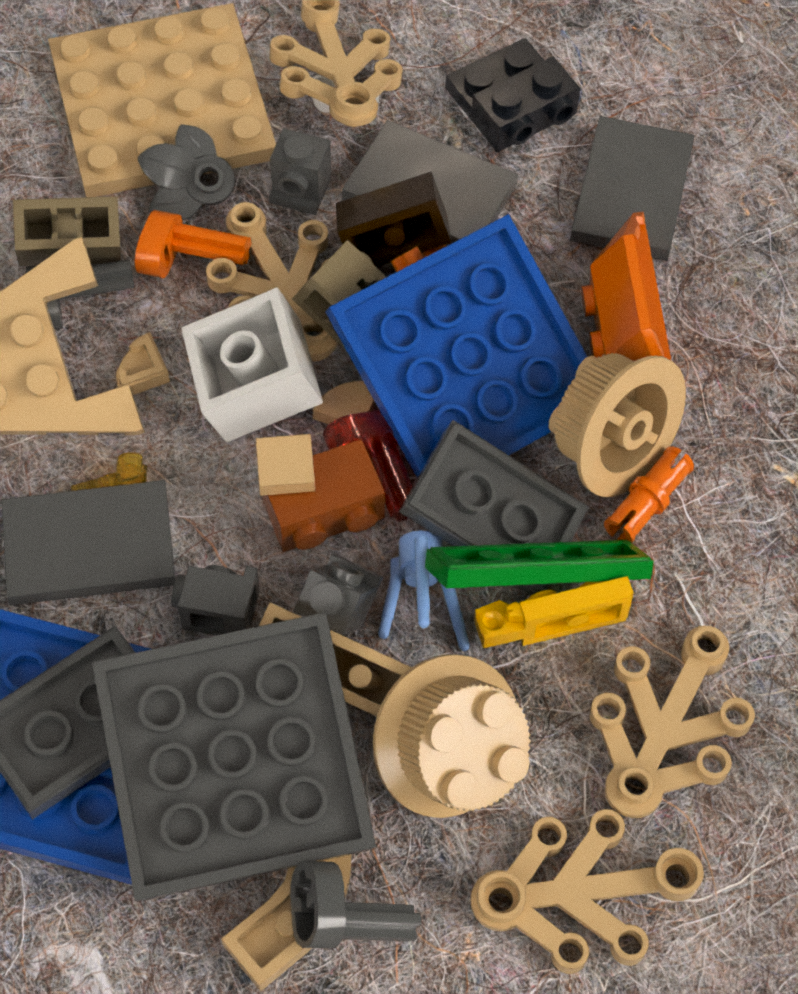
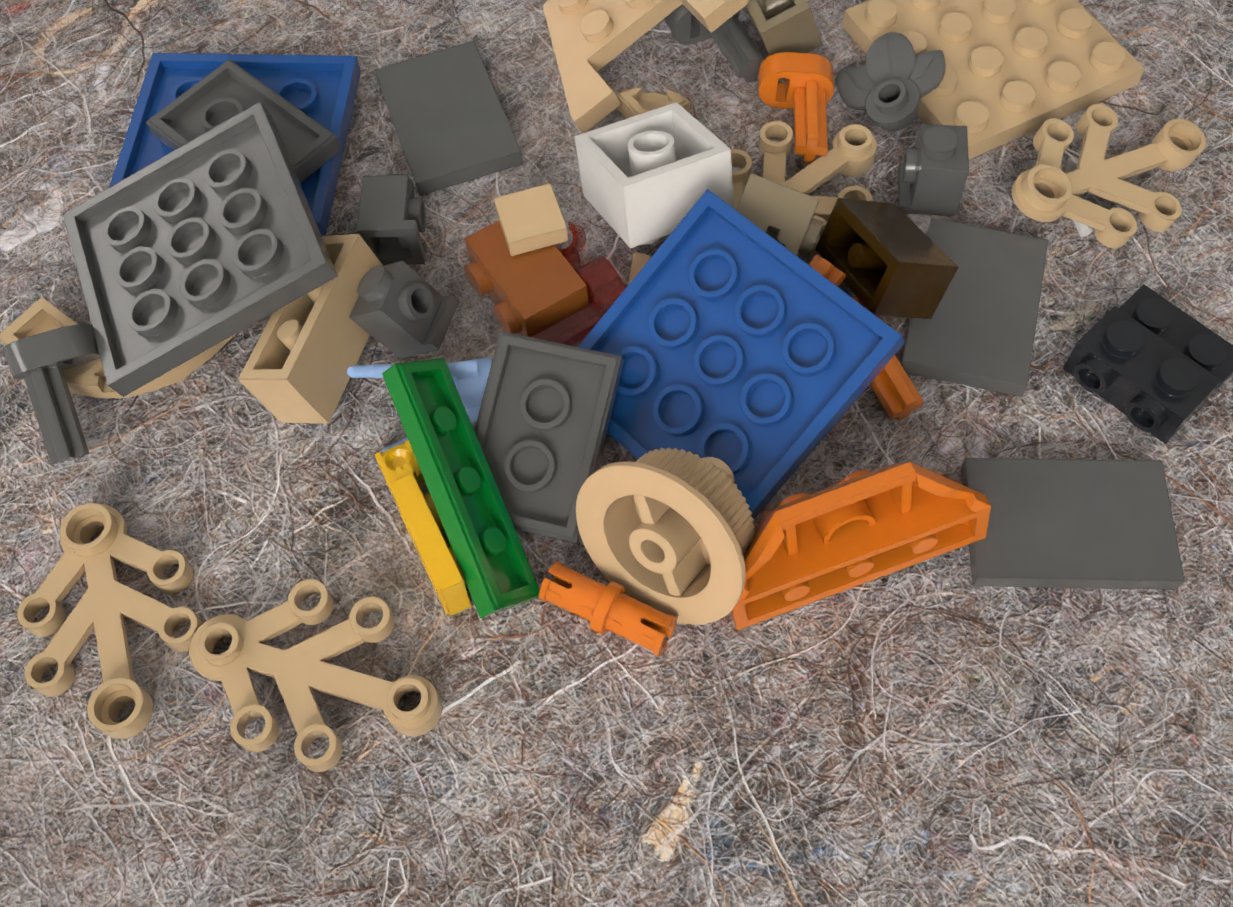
camera: 85 degrees right, 0 degrees up
clear yellow hand [71,452,148,491] -> none
tan piece [373,654,531,818] -> none

